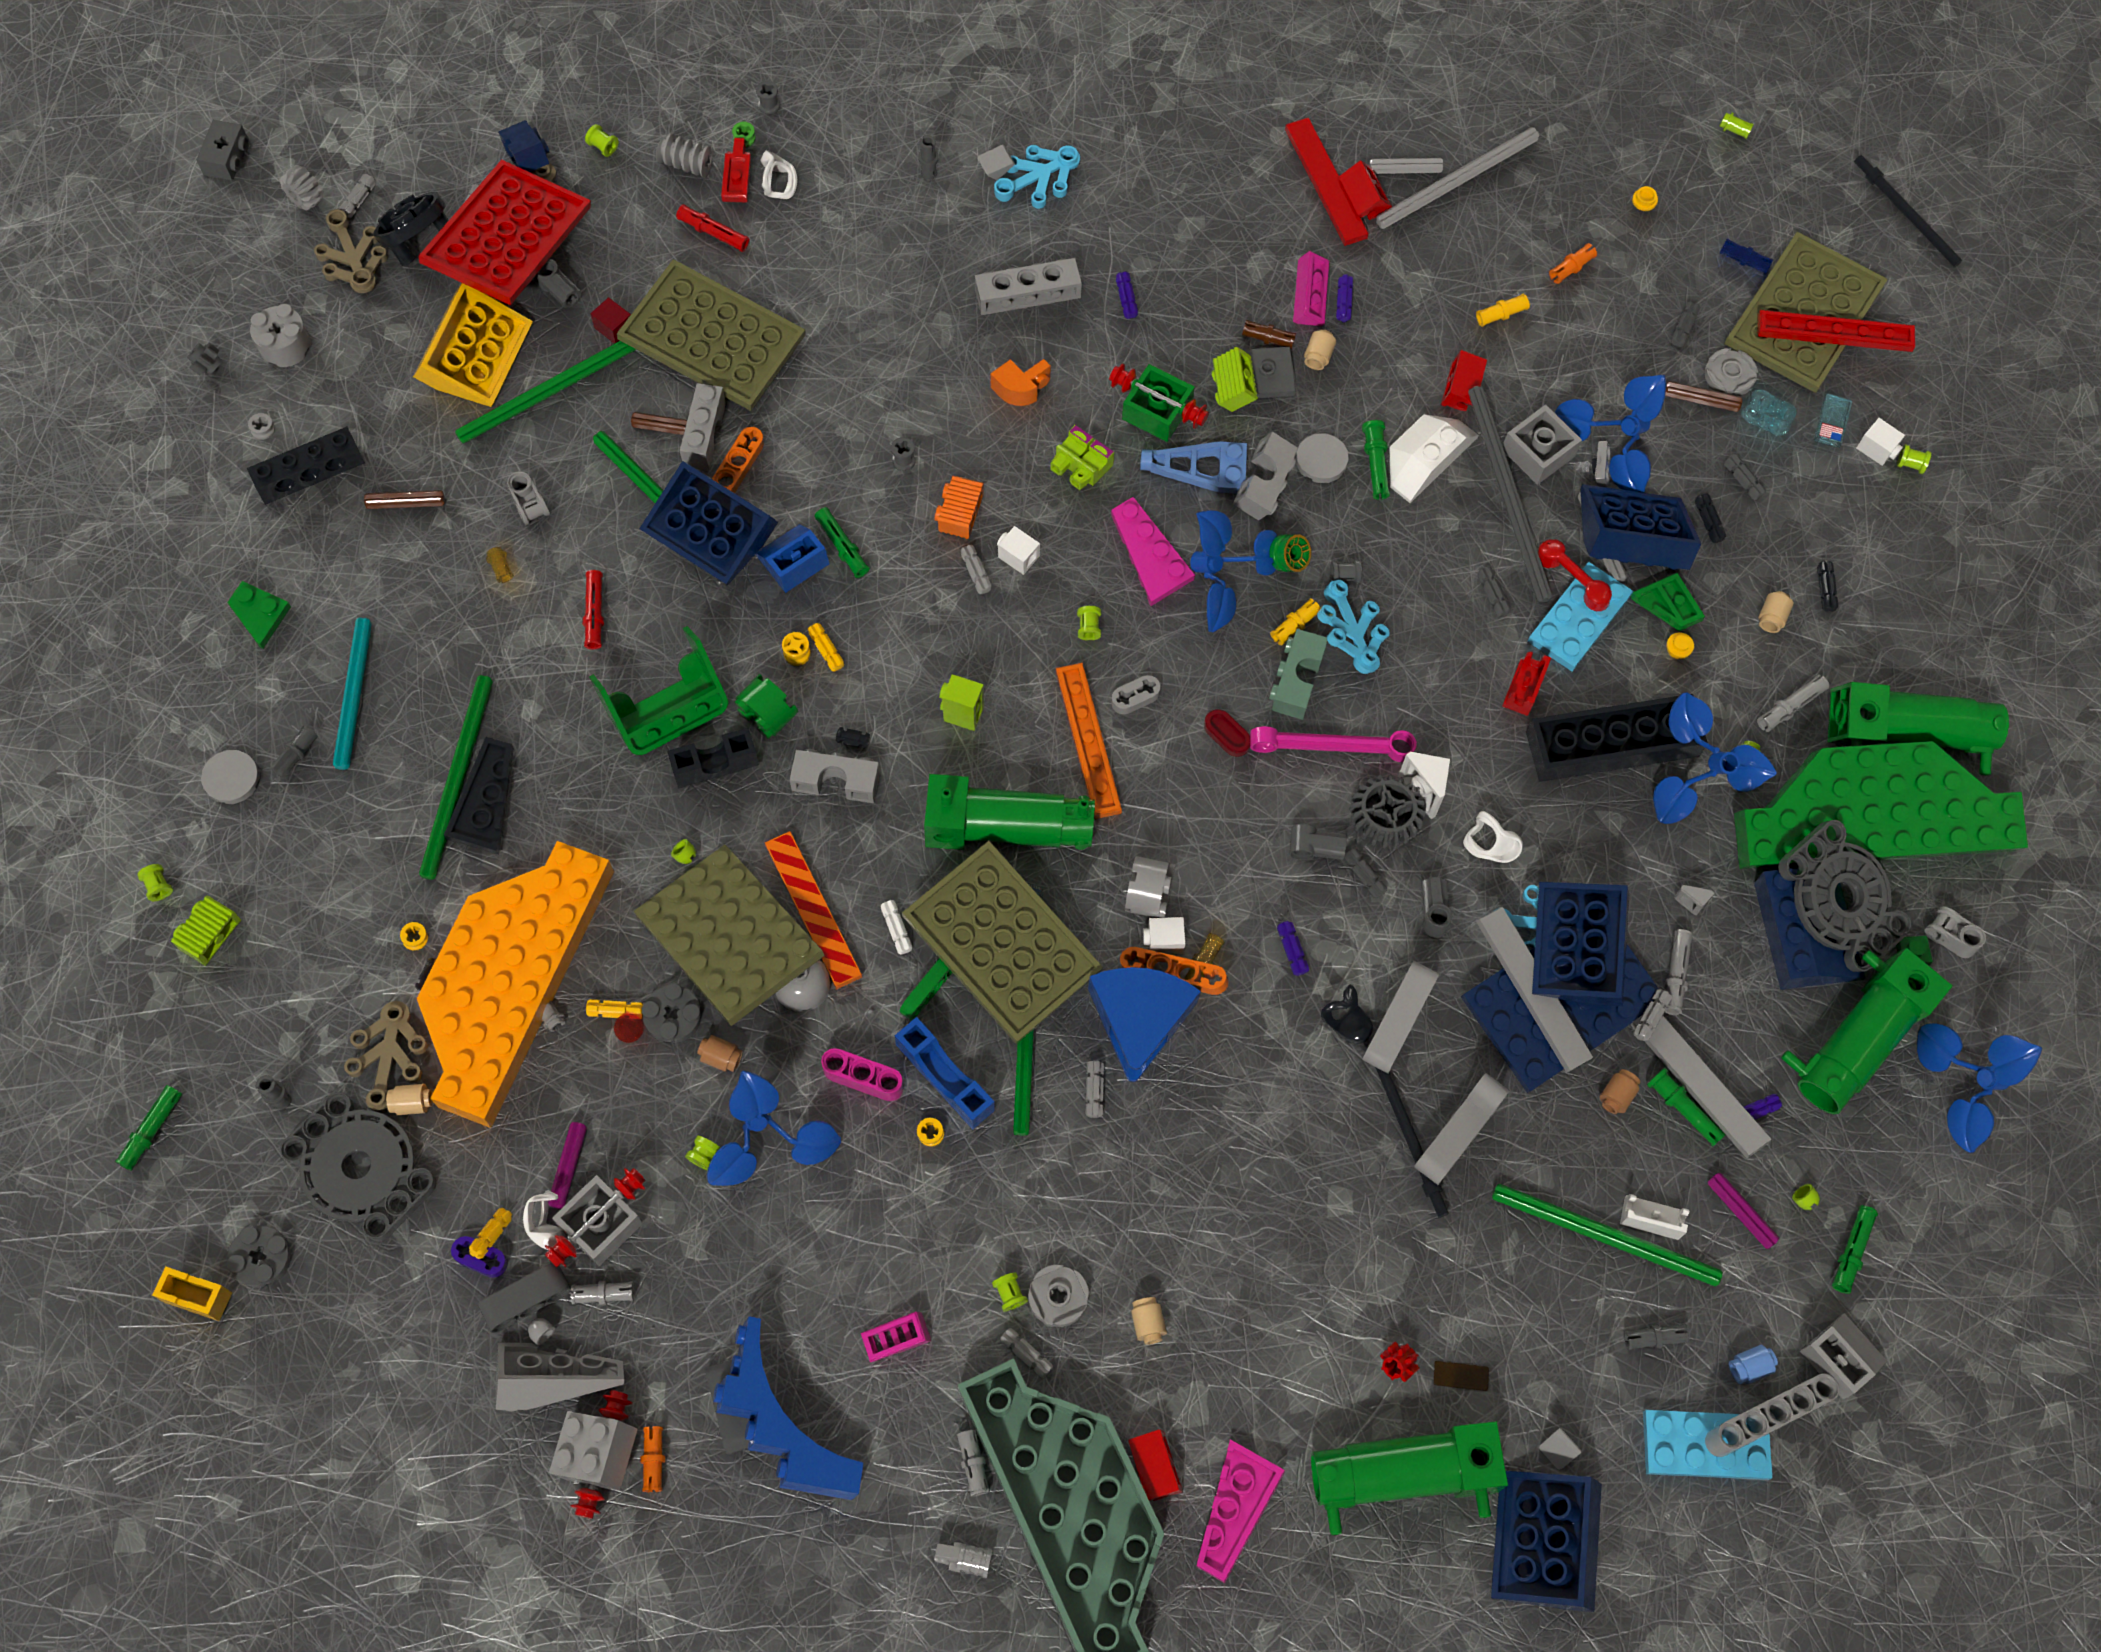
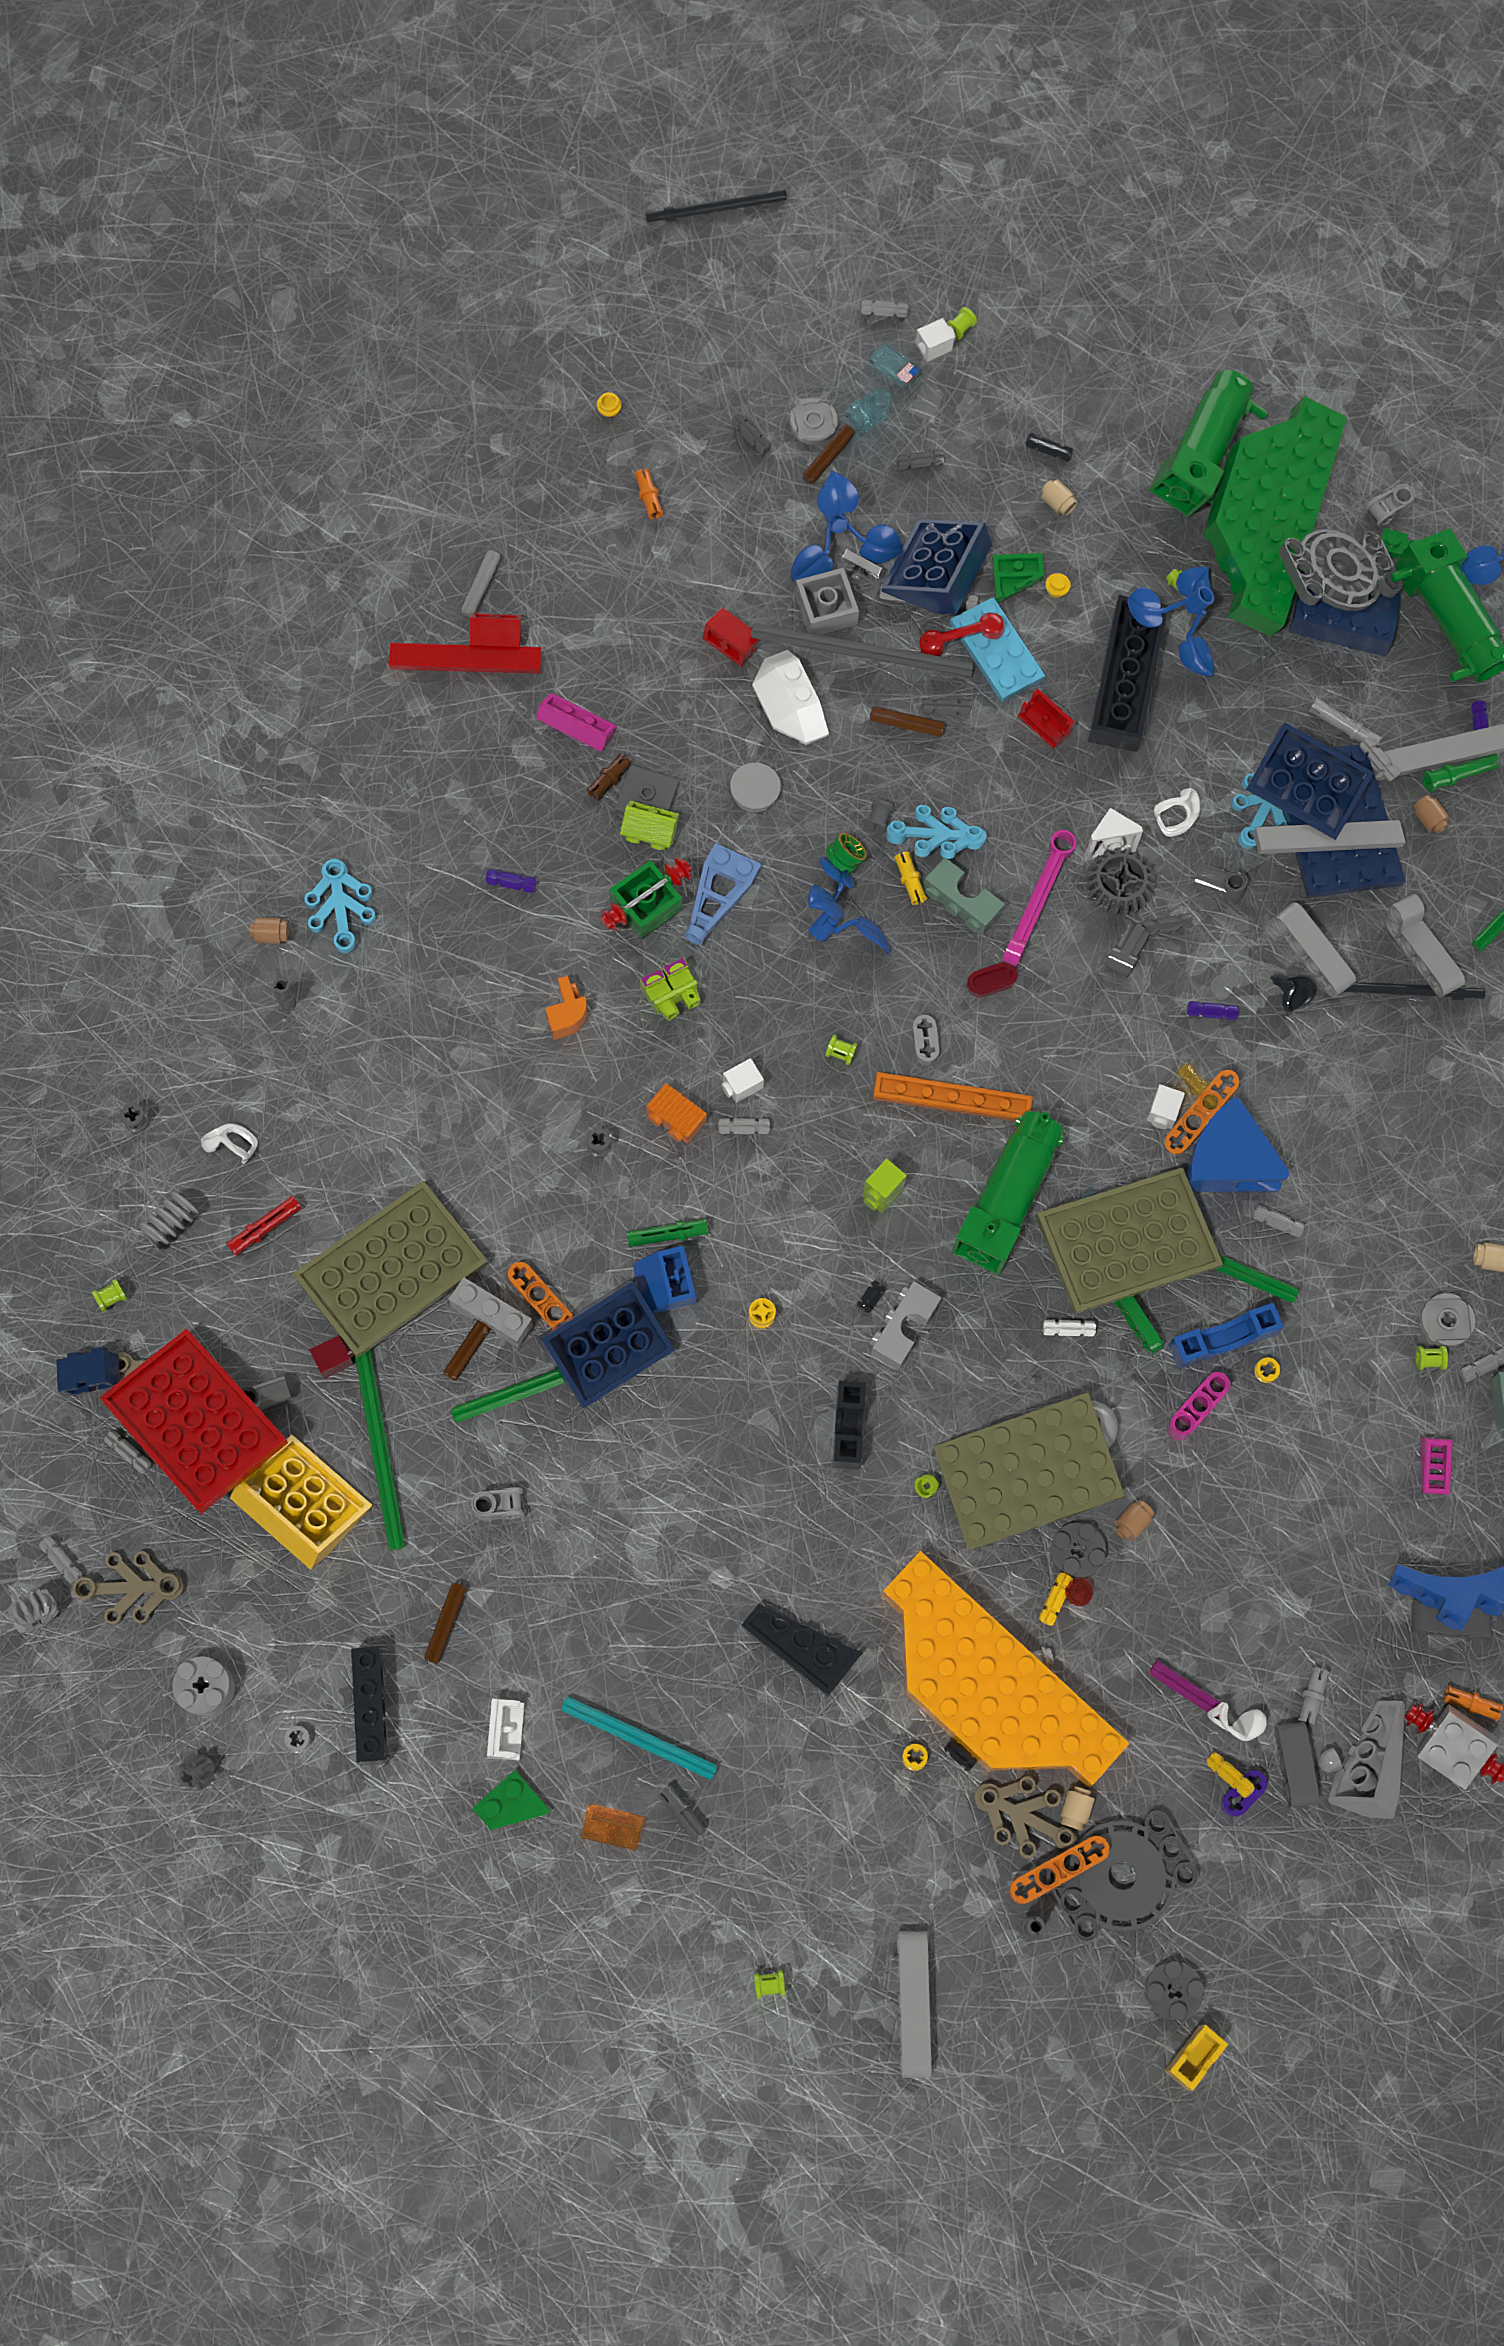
camera: 70 degrees left, 5 degrees up
green pin [115,1085,183,1171] -> none
lime brick [171,895,241,966] -> none
light grey tile [201,750,260,804] -> none
black piece [373,192,449,266] -> none
green axle [419,675,493,880] -> none
clear yellow pin [486,547,514,583] -> none
light grey brick [544,1168,646,1268] -> none
red pin [582,570,604,650] -> none
green windscreen [589,626,728,755] -> none
lime wheel [685,1135,721,1171] -> none
blue plant [707,1071,841,1186] -> none
red hinge [721,138,751,203] -> none
bright green bush [732,122,756,148] -> none
green brick [734,674,799,739] -> none
tile [765,831,862,990] -> none
yellow axle [808,623,844,672] -> none
light grey brick [975,258,1082,315] -> none
light grey slope [977,145,1015,180] -> none
dark pink wing [1111,497,1195,606] -> none
light grey brick [1125,856,1175,918] -> none
light grey arch [1233,432,1298,521] -> none
tan brick [1304,330,1336,370] -> none
dark purple axle [1336,274,1353,323] -> none
green pin [1362,420,1390,500] -> none
light grey axle [1376,127,1539,229] -> none
yellow pin [1476,293,1530,327] -> none
light grey slope [1674,885,1715,915] -> none
black axle [1695,493,1726,543] -> none
lime pin [1719,112,1754,139] -> none
clear blue pin [1720,239,1774,275] -> none
olive plate [1724,232,1888,393] -> none
light grey pin [1757,675,1829,732] -> none
red tile [1758,310,1915,352] -> none
none -> medium nougat brick [250,917,289,944]
none -> white hinge [487,1699,524,1761]
none -> clear orange slope [581,1804,644,1851]
none -> light grey axle [861,300,908,317]
none -> reddish brown axle [870,706,945,737]
none -> light grey beam [897,1931,931,2078]
none -> orange beam [1009,1836,1110,1904]

